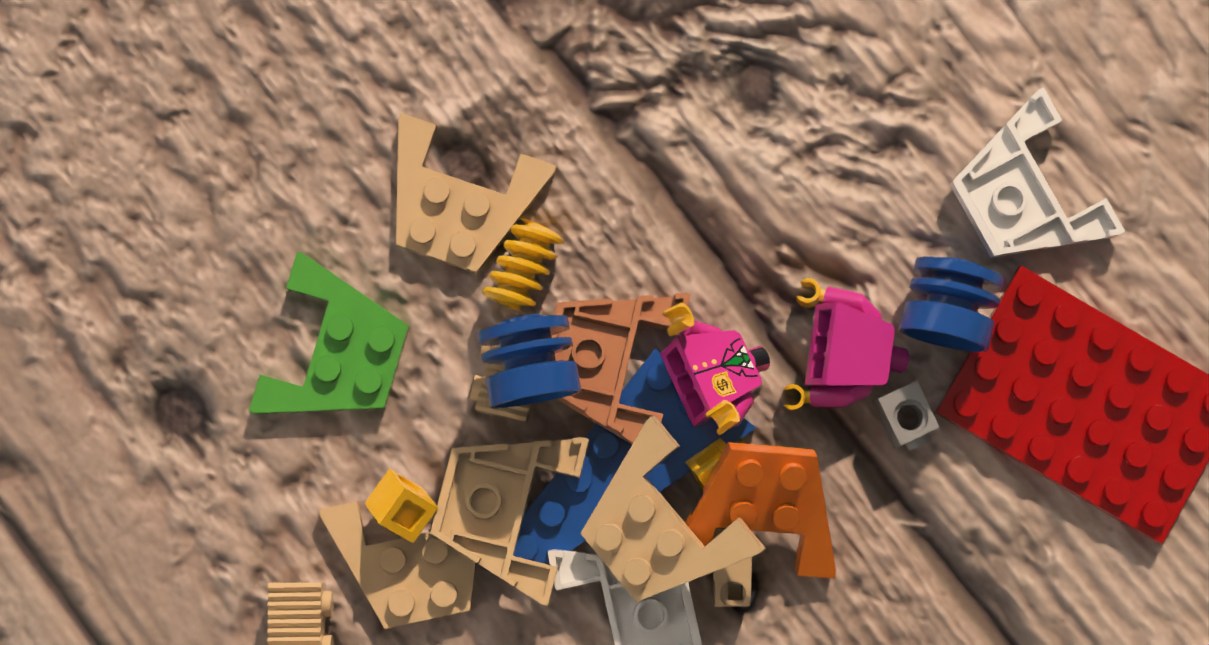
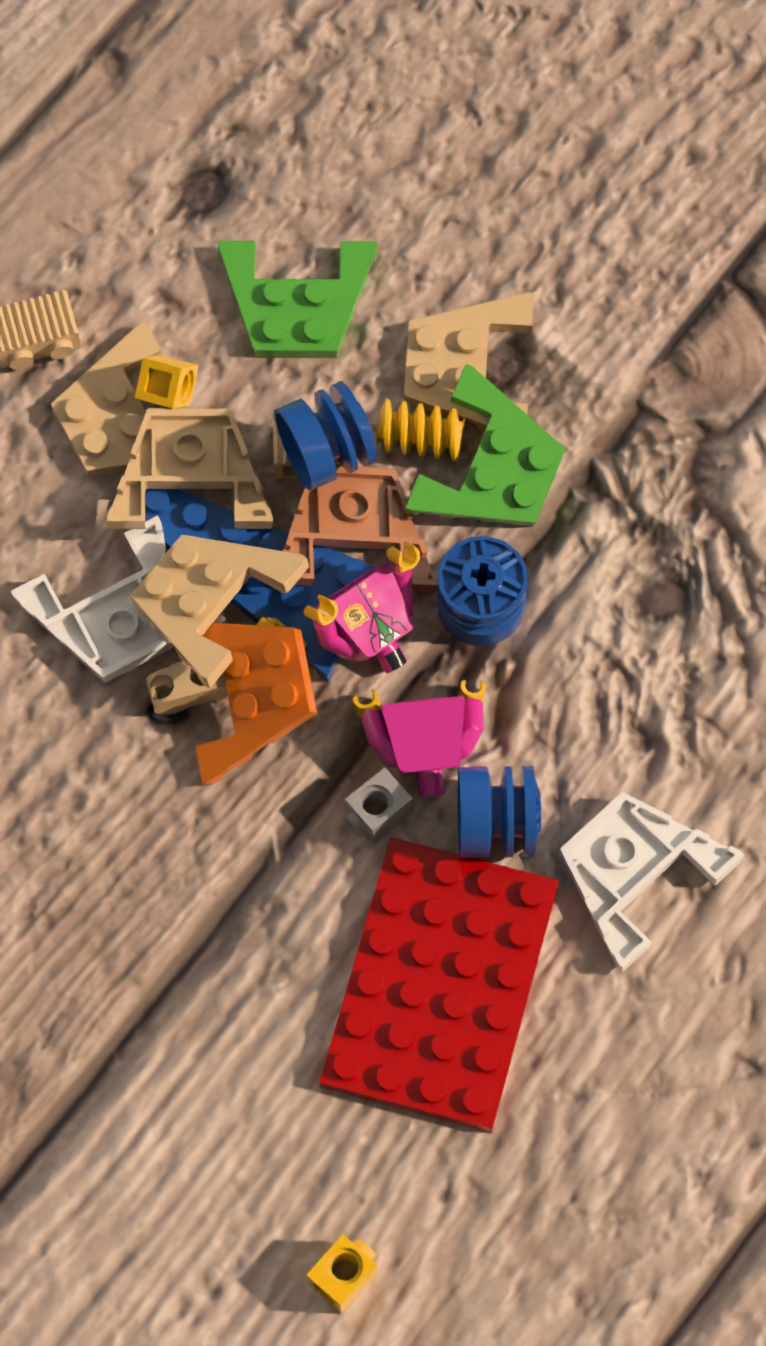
camera: 80 degrees right, 15 degrees down
none -> bright green wing [403,364,566,527]
none -> blue wheel [437,536,528,646]

